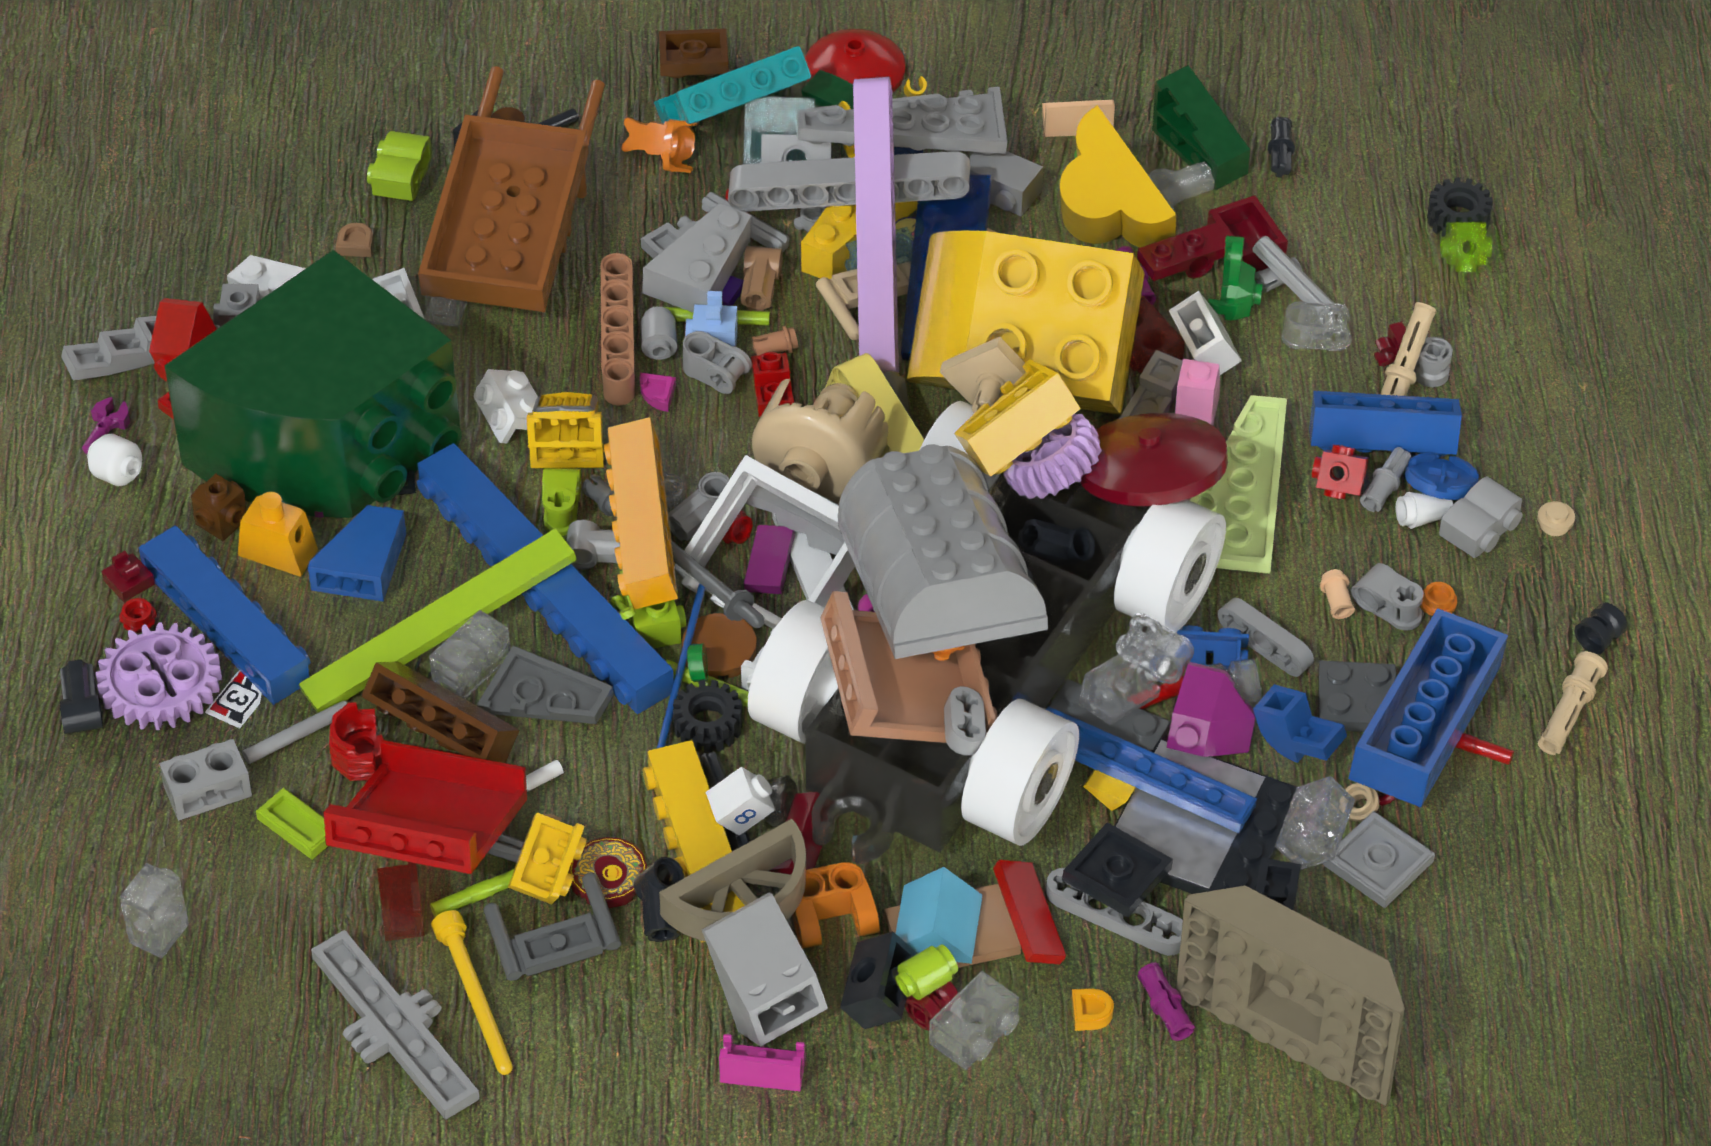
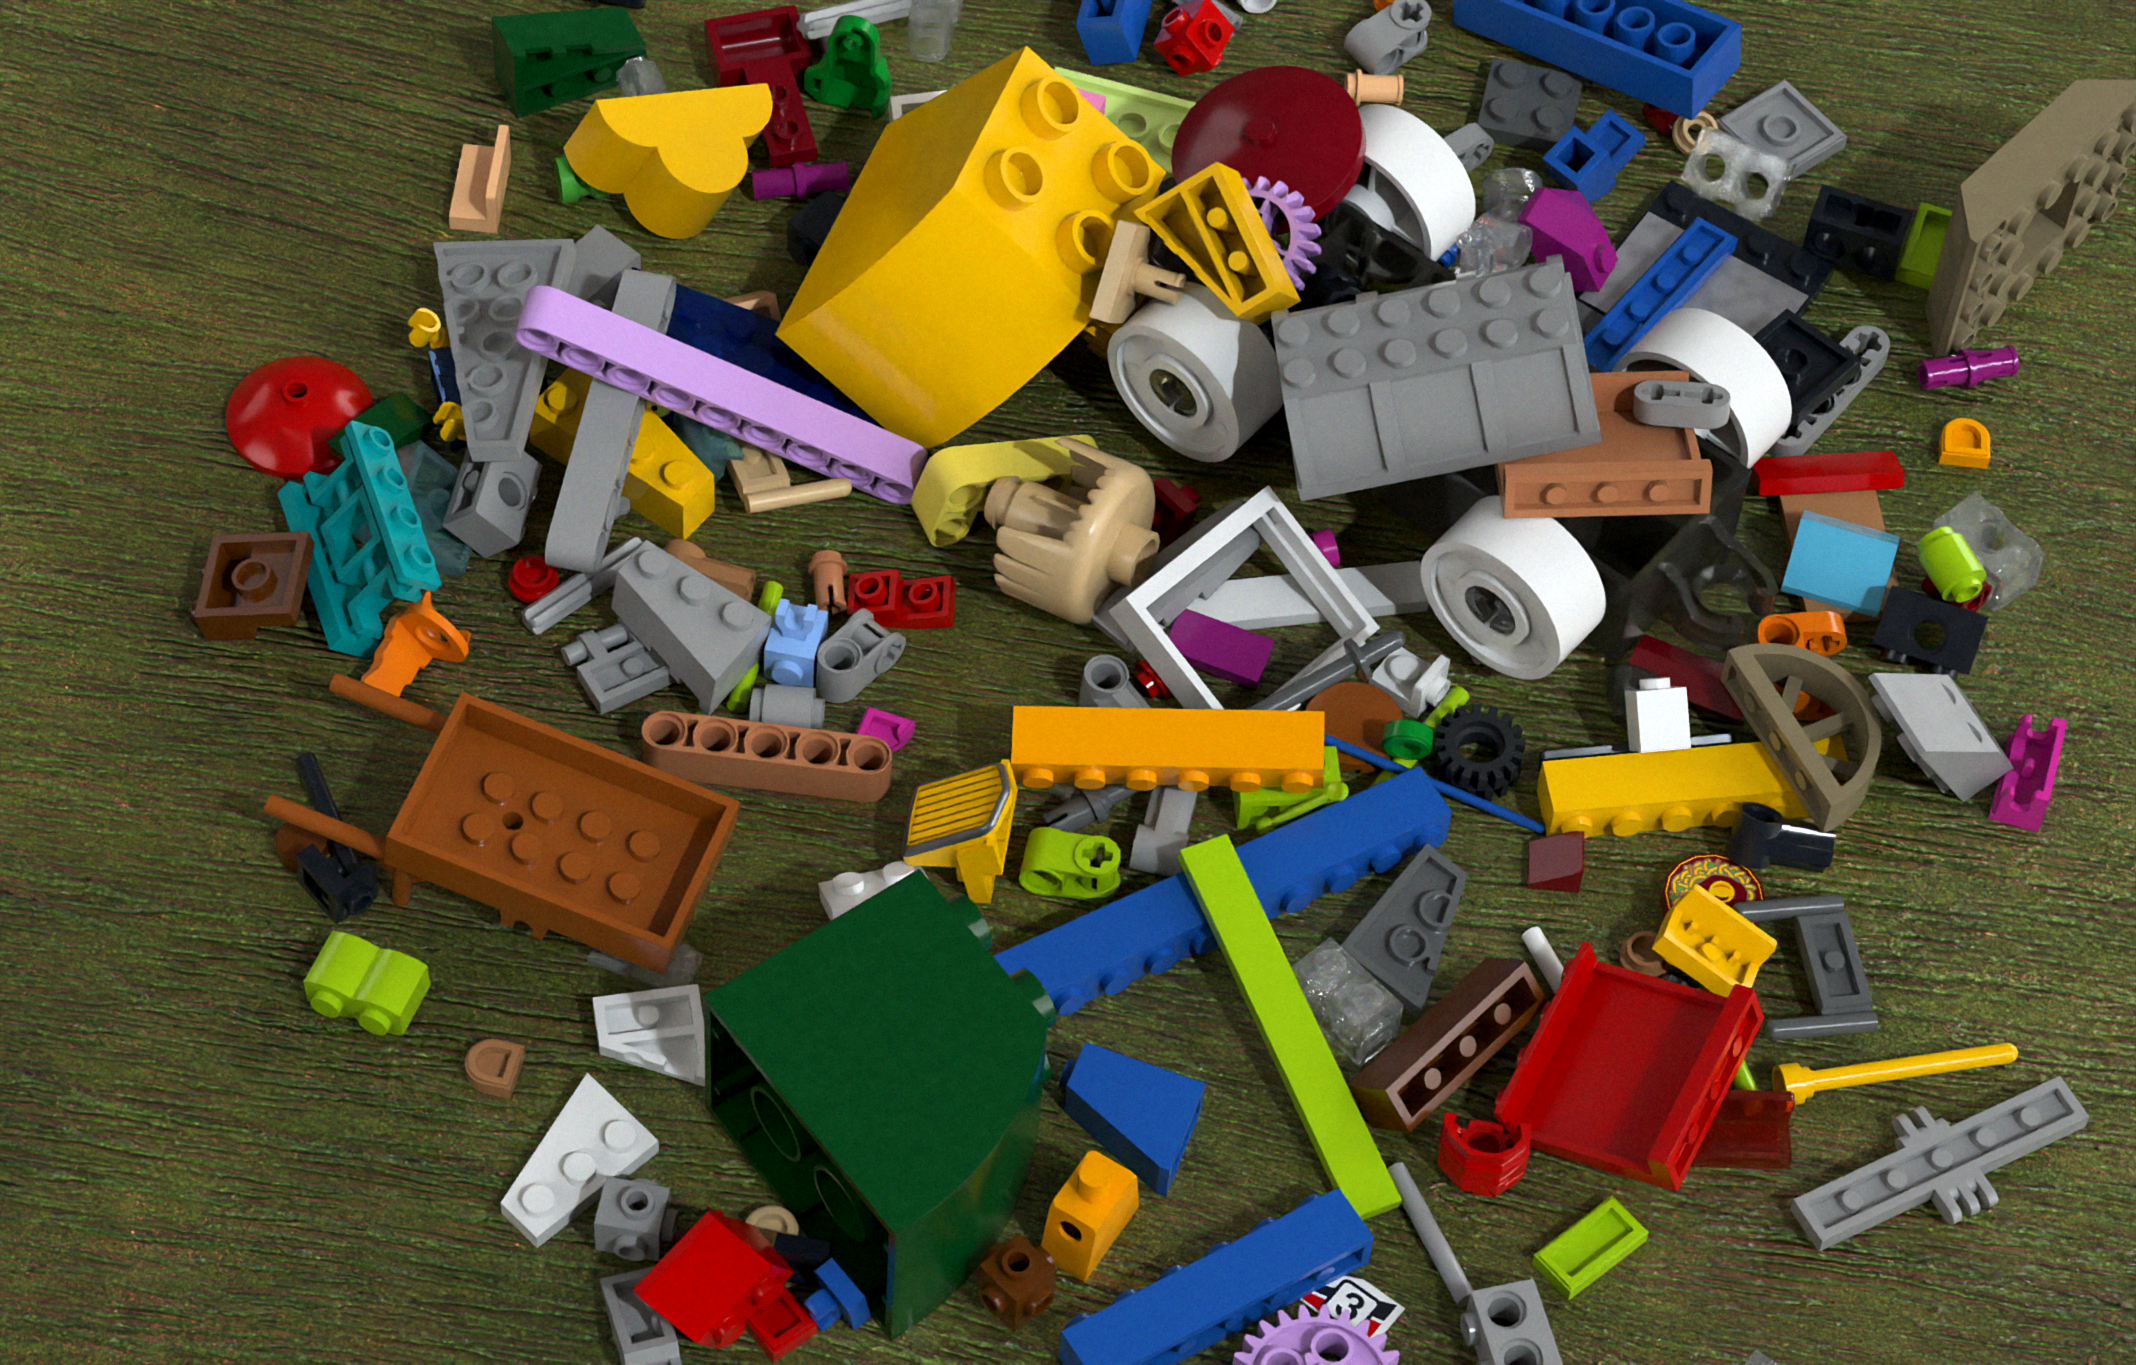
camera: 85 degrees left, 5 degrees up
none -> dark red slope [1527,831,1584,893]

